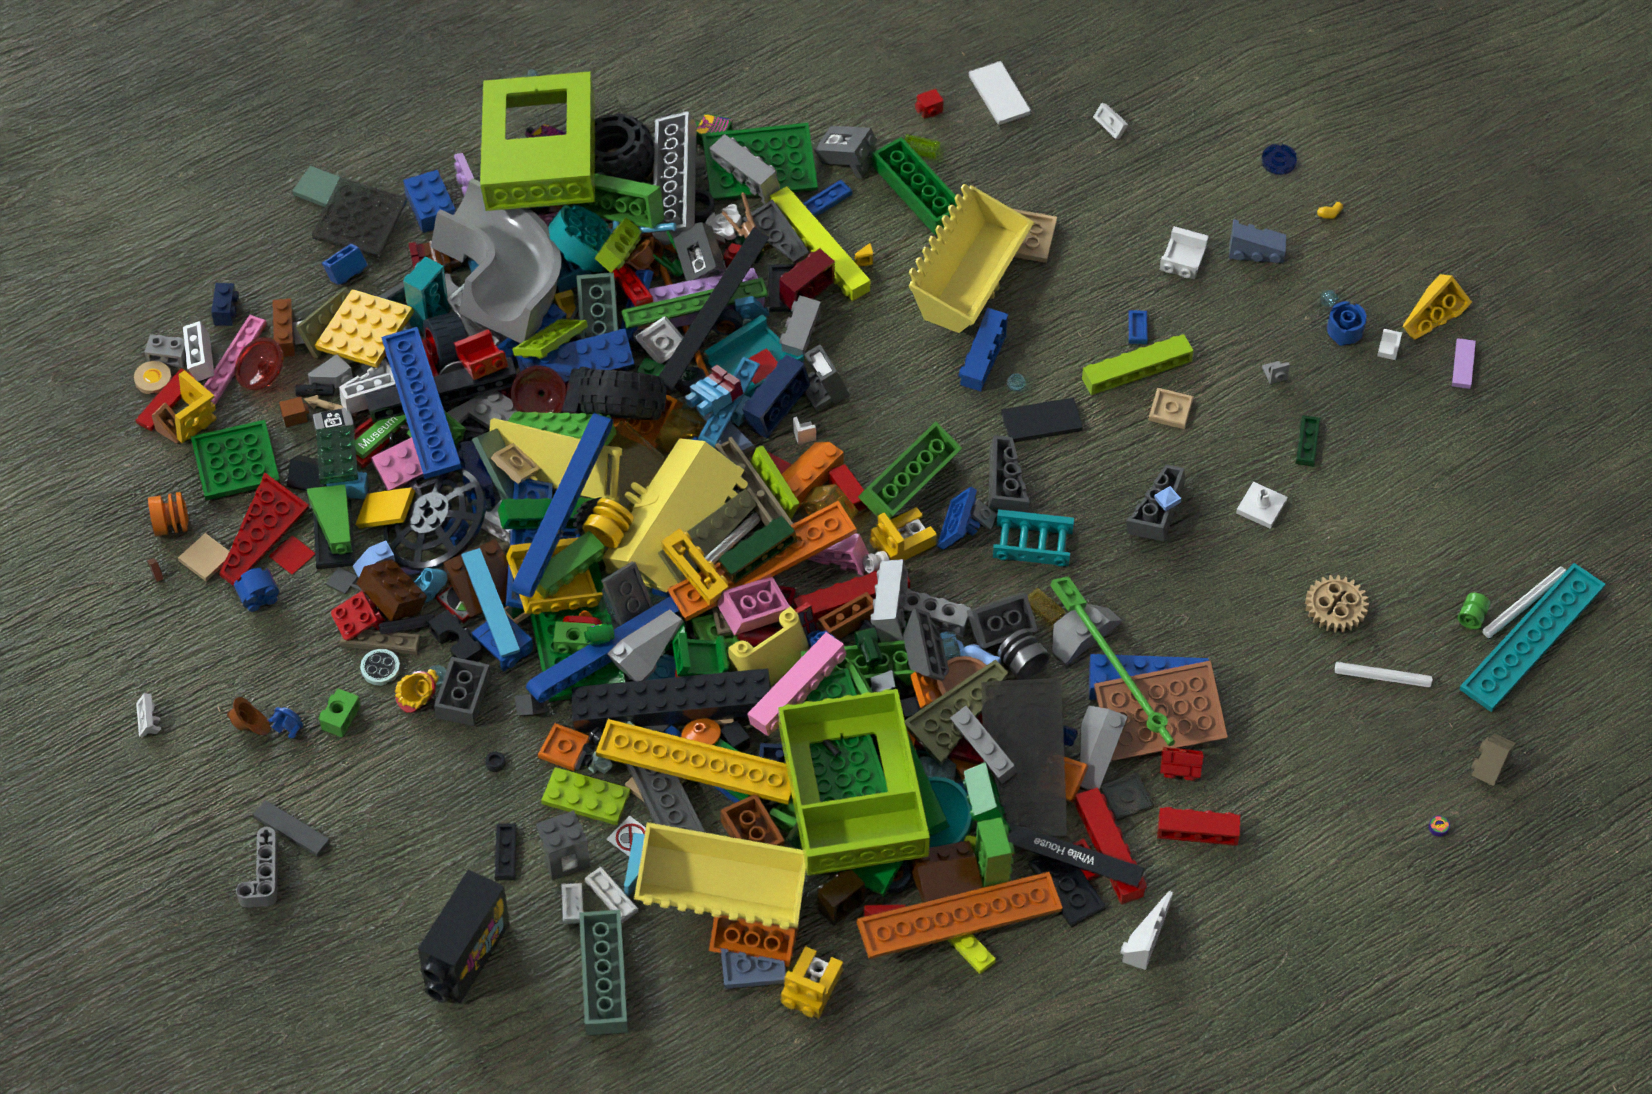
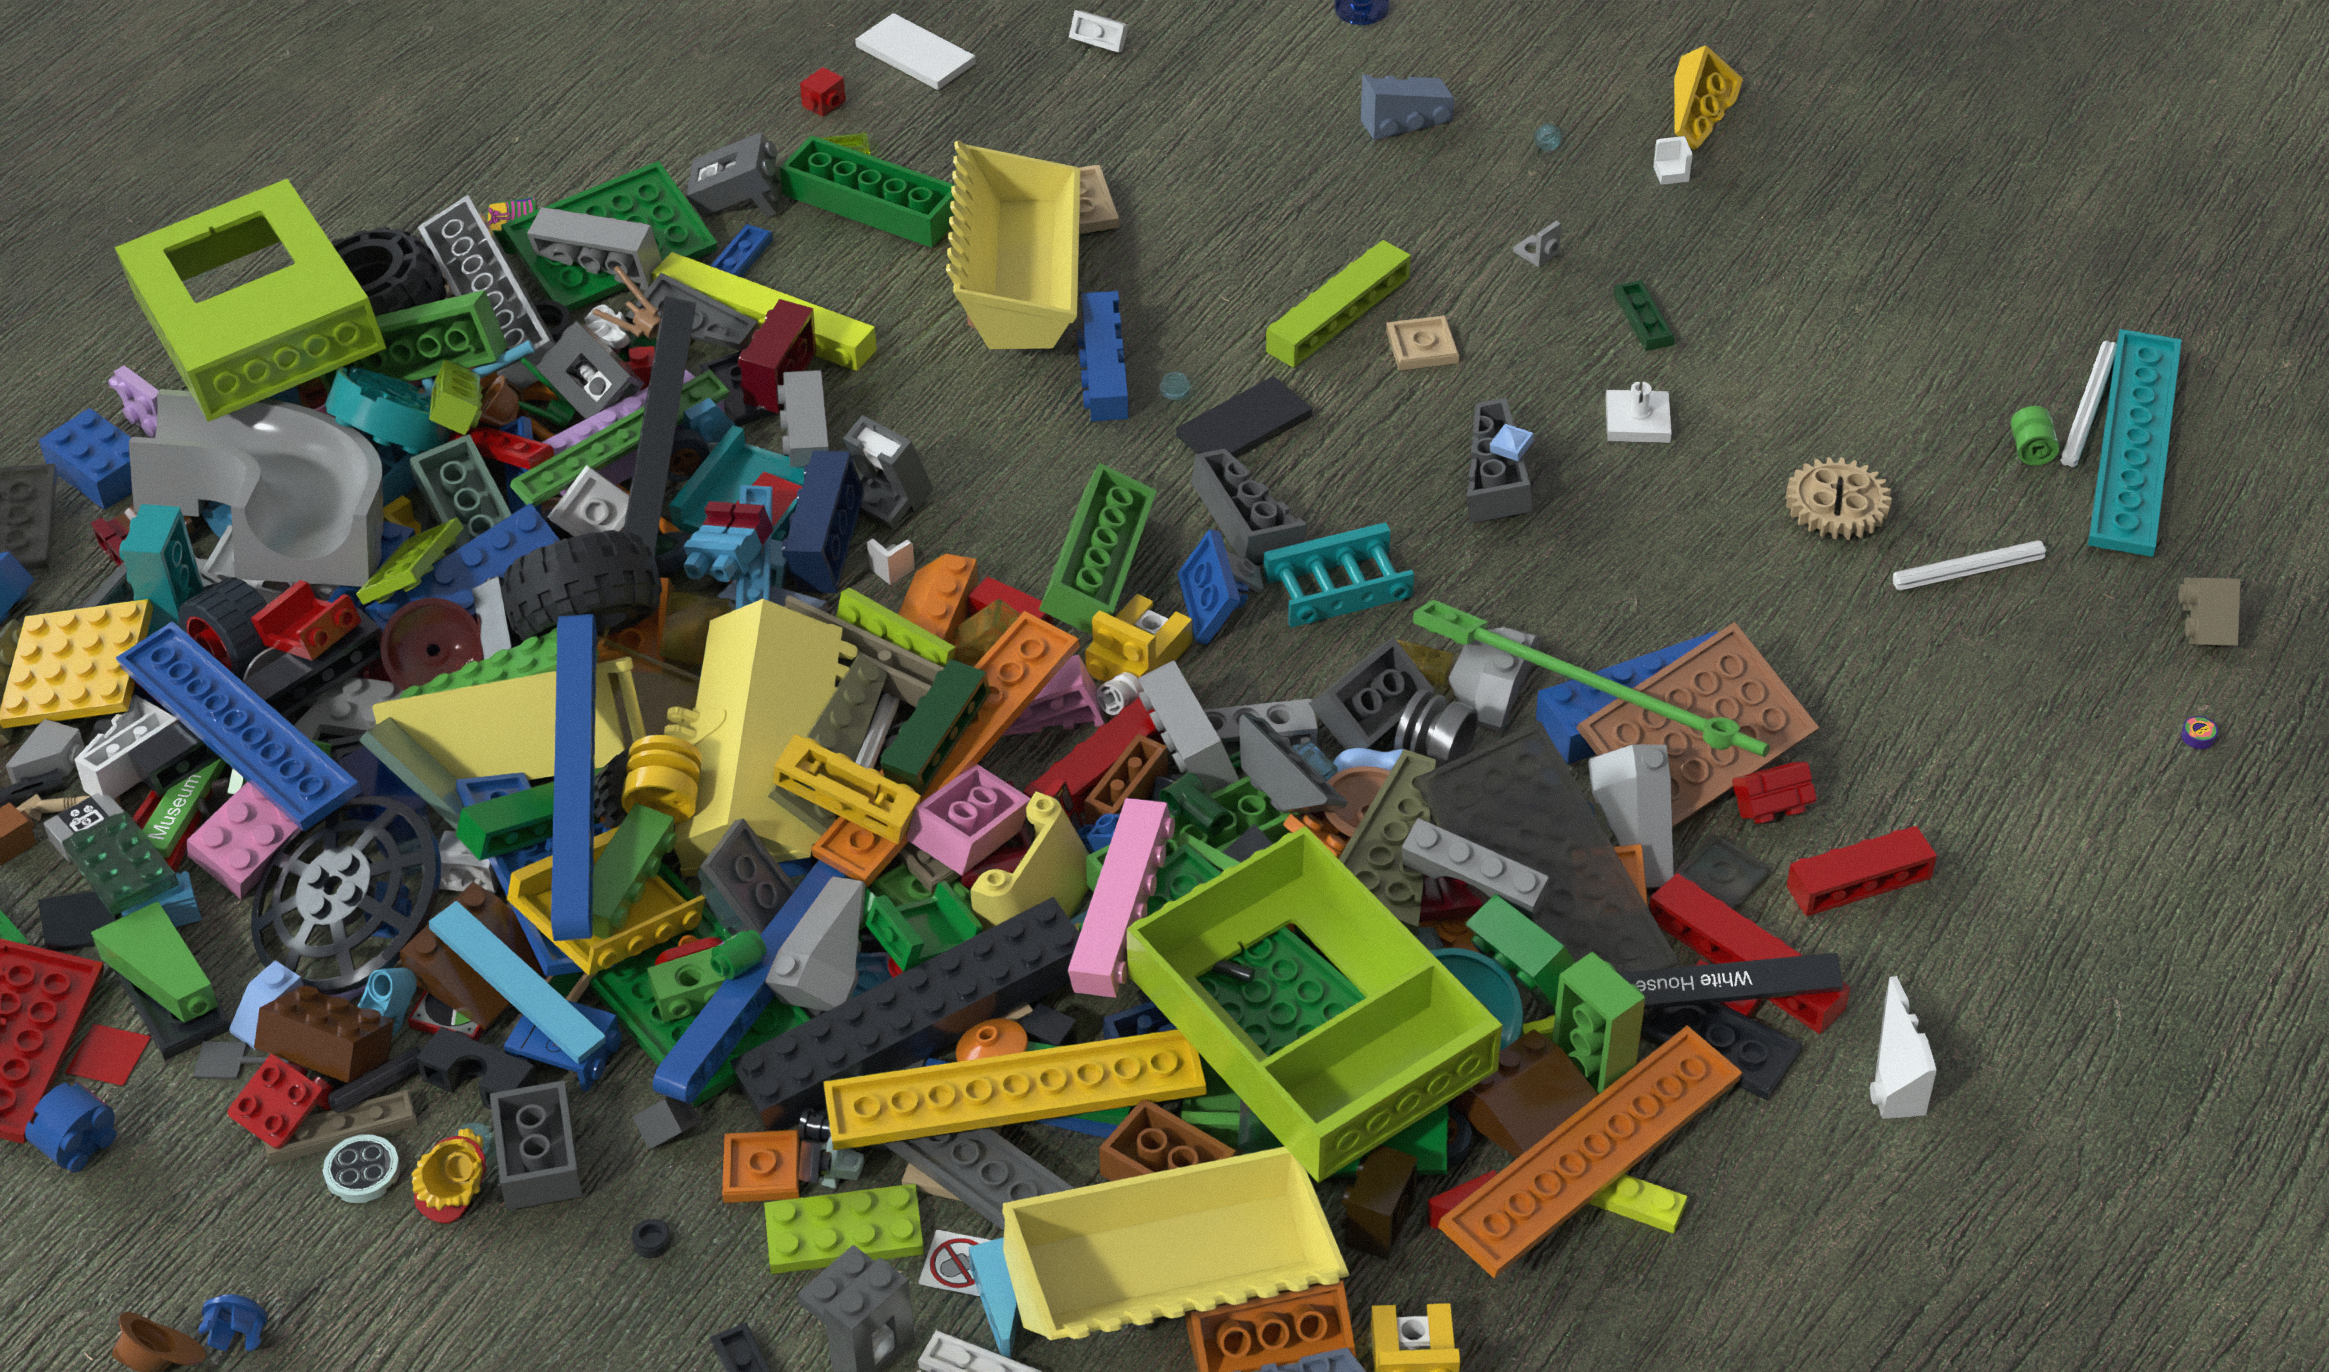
camera: 25 degrees left, 10 degrees down
bright green brick [319,688,361,738] -> none
yellow tile [355,487,415,528] -> none
tan plate [491,443,541,484] -> none
yellow slope [855,244,873,267] -> none
blue tile [1128,310,1148,344] -> none
white panel [1160,226,1208,280] -> none
yellow arm [1317,202,1343,219] -> none
blue brick [1327,301,1366,346] -> none
lavender tile [1452,338,1476,389] -> none

